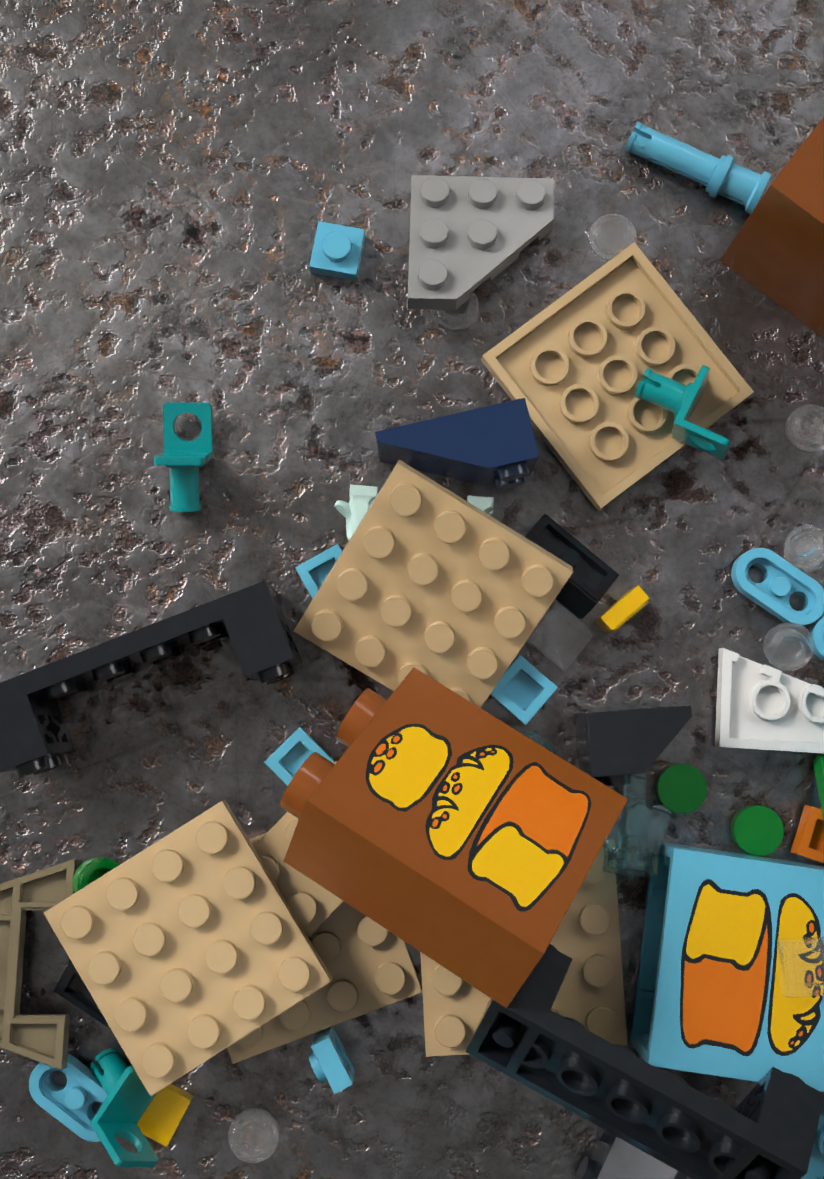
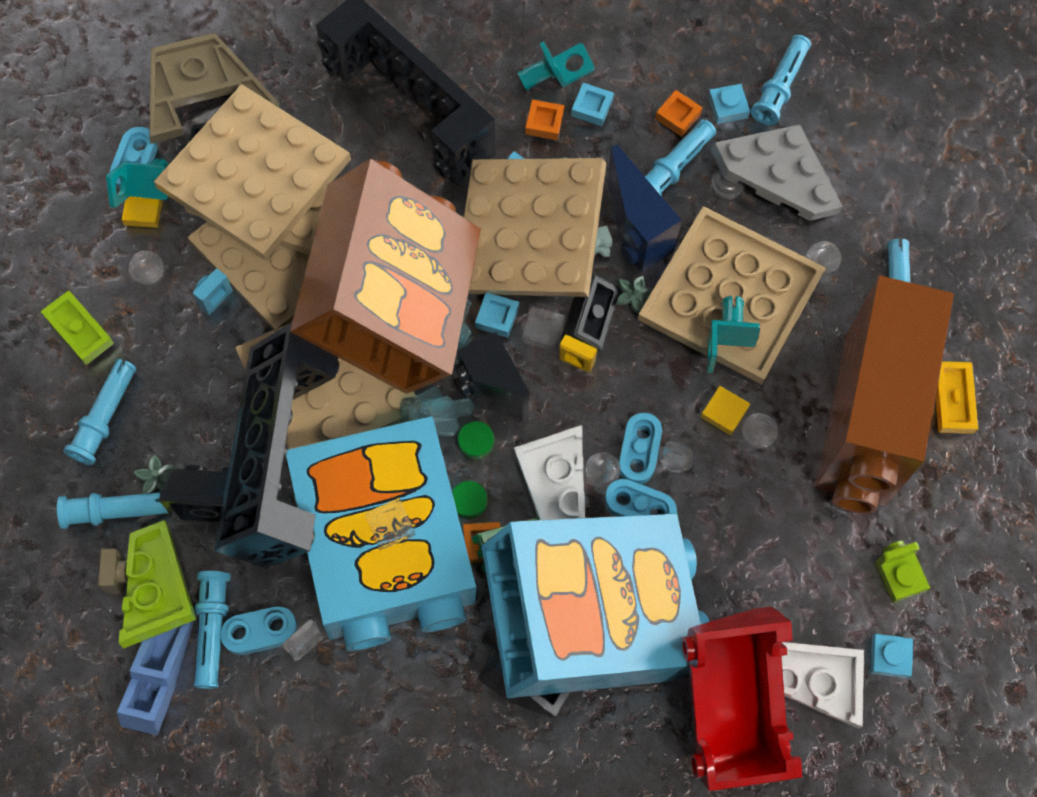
camera: 65 degrees right, 15 degrees down
none -> orange plate [525,99,565,140]
none -> medium azure plate [571,83,614,126]
none -> sand green plant [616,276,652,315]
none -> medium azure pin [645,119,716,196]
none -> orange plate [655,90,703,137]
none -> yellow tile [700,386,750,436]
none -> medium azure pin [751,35,811,125]

